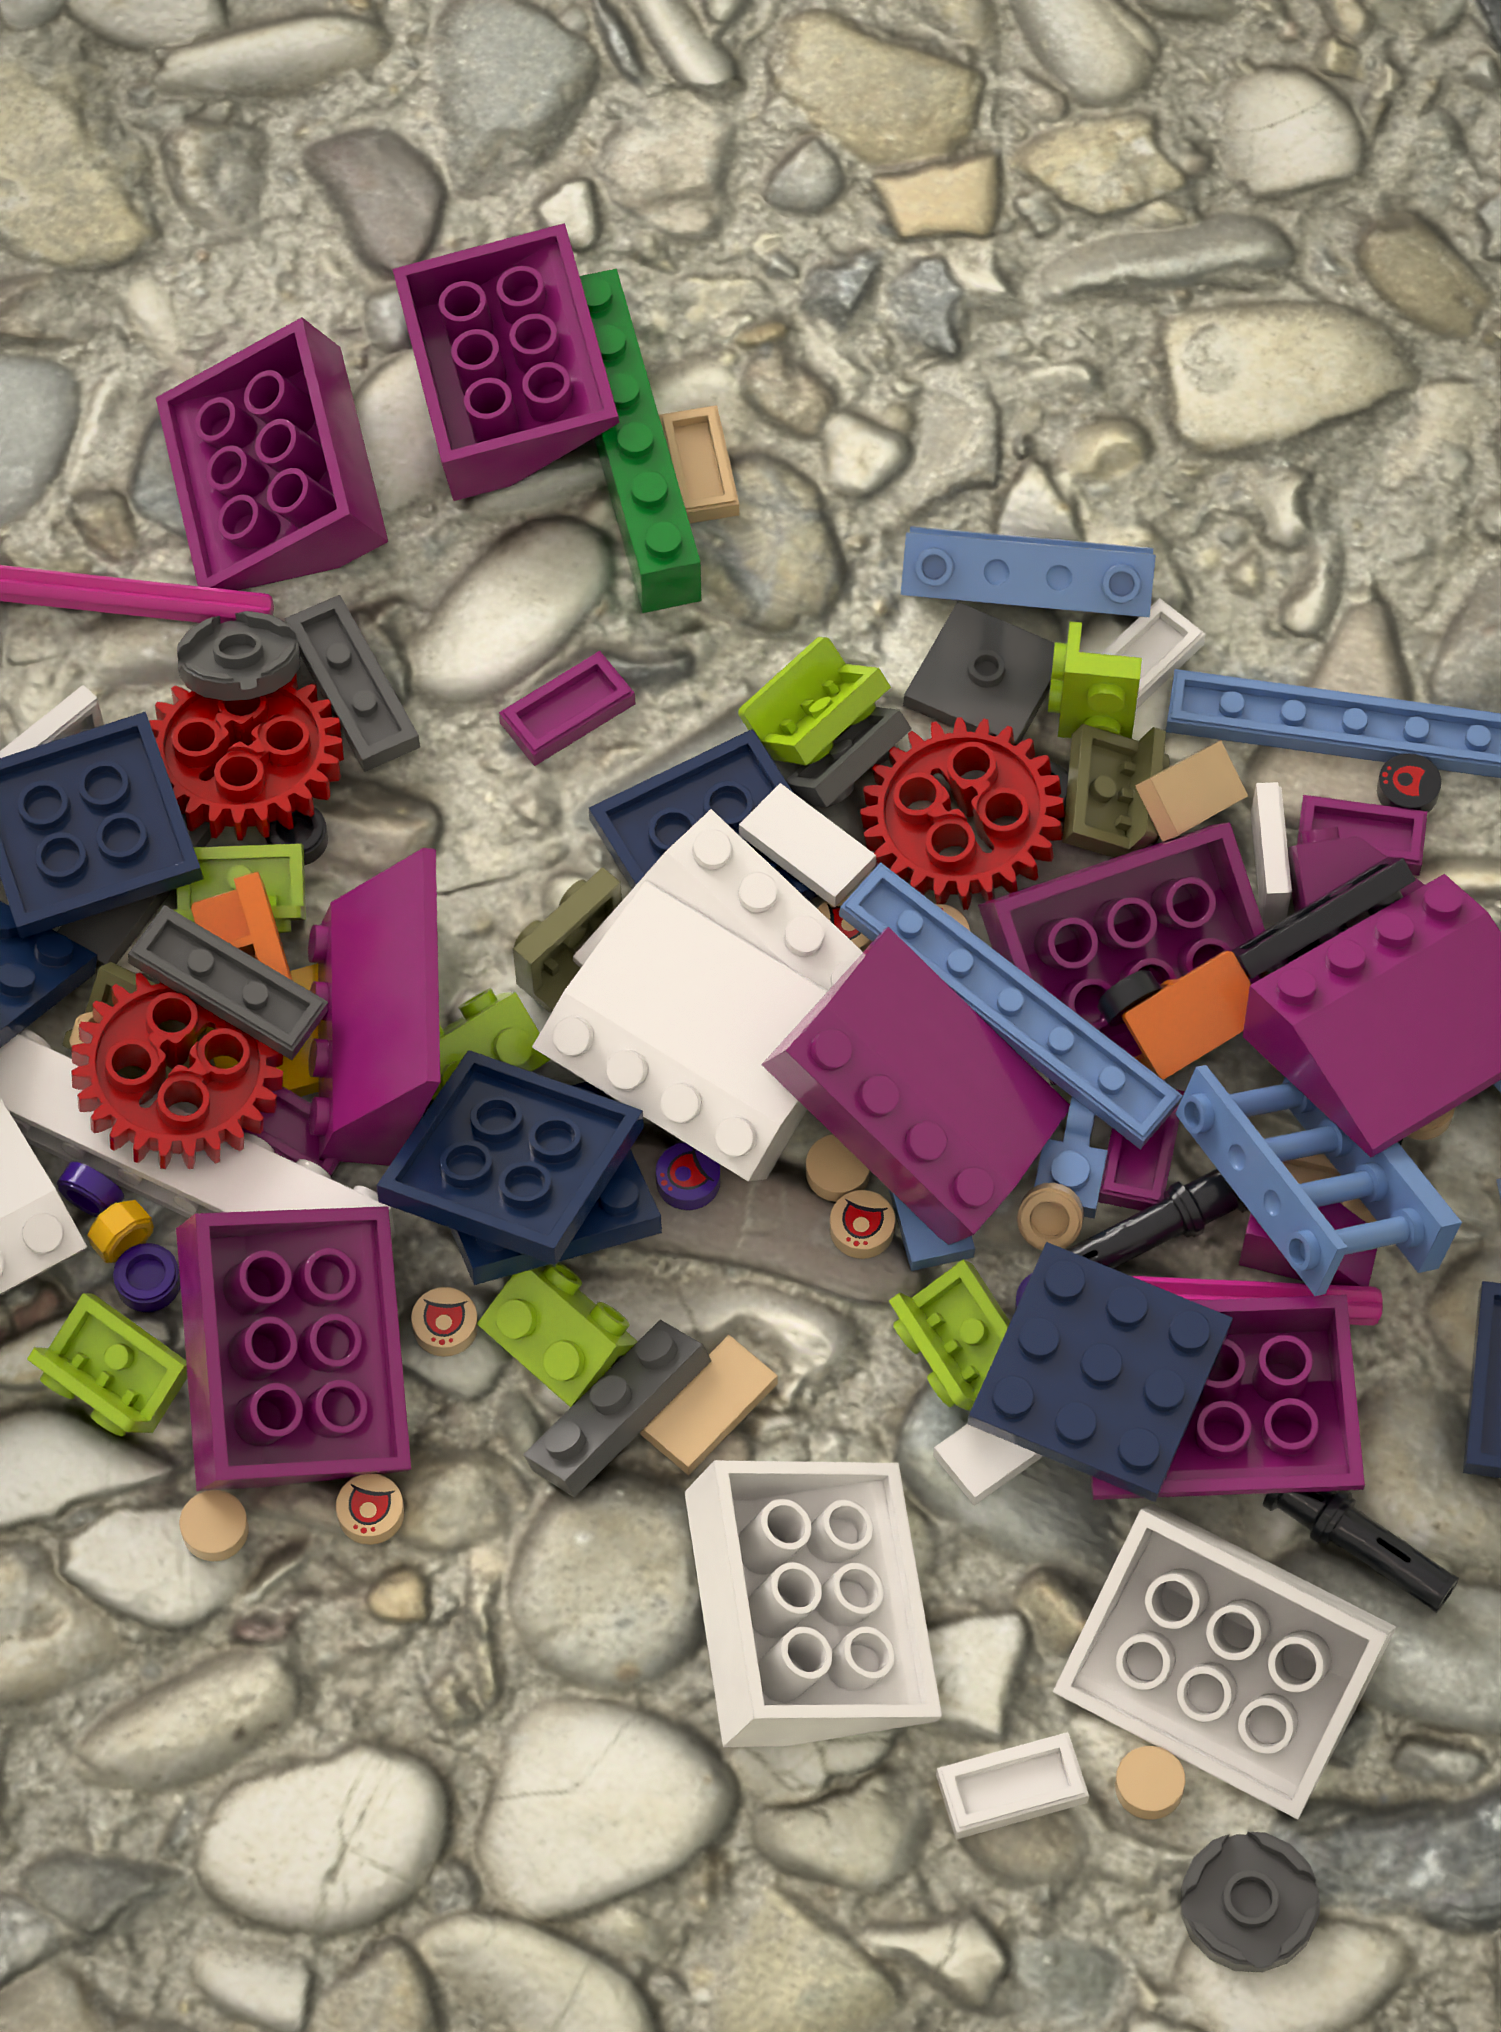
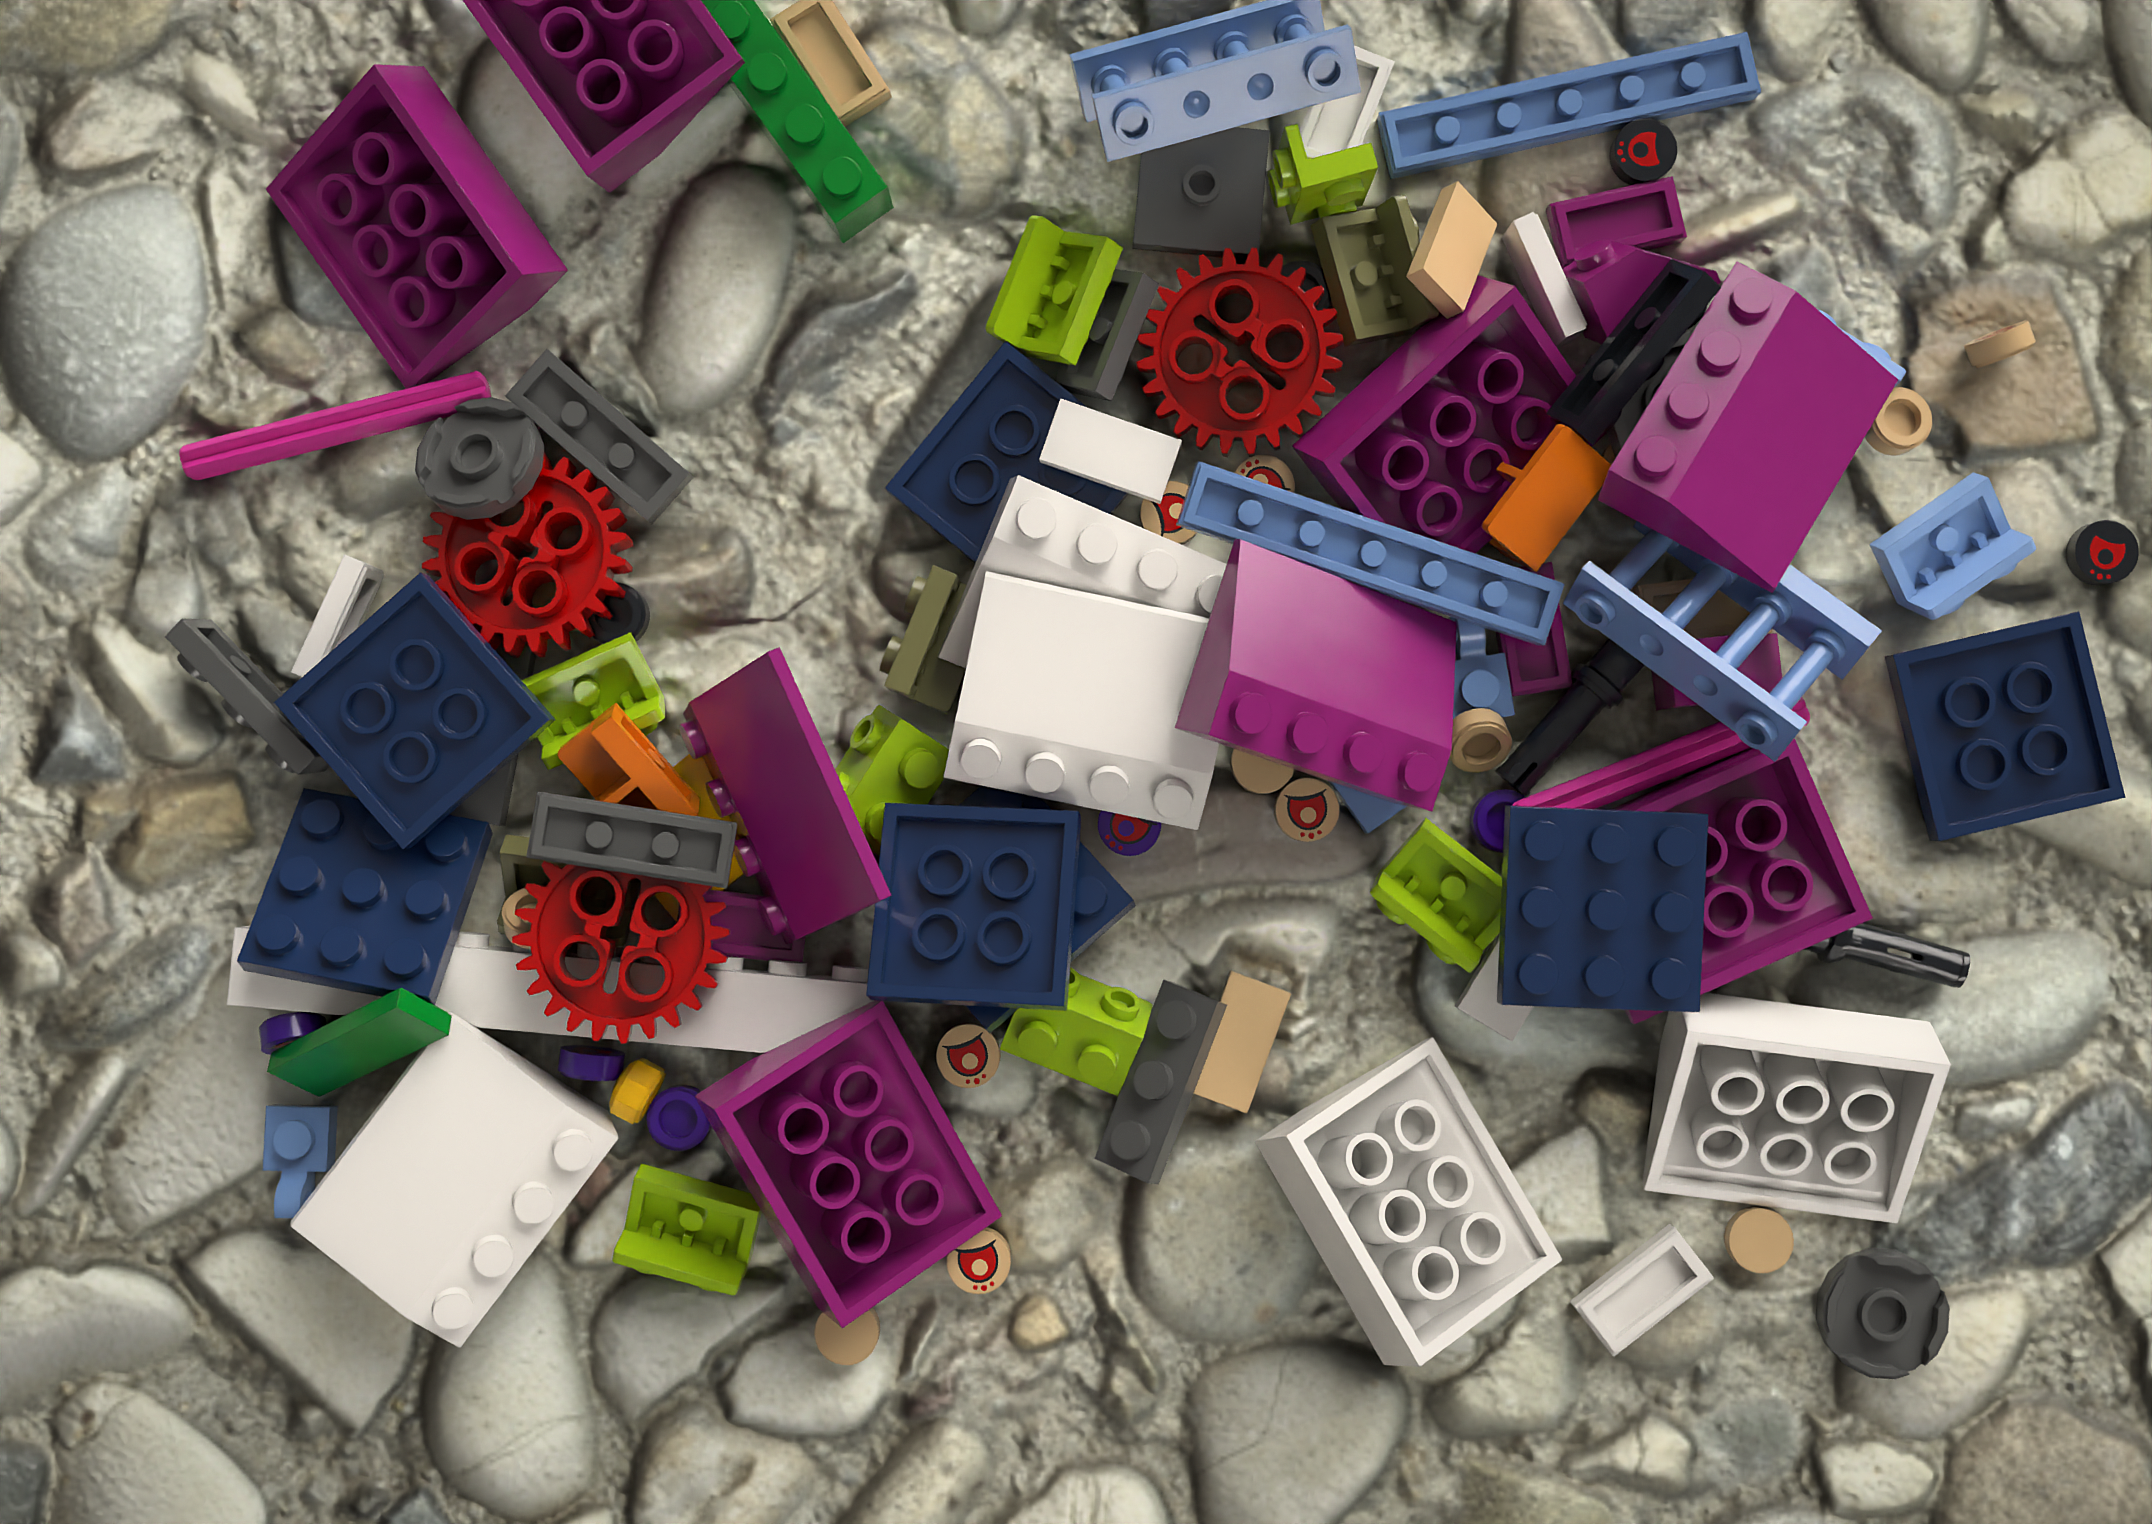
camera: 20 degrees left, 25 degrees up
magenta tile [499,651,636,766] -> none
black tile [1097,970,1162,1027] -> none

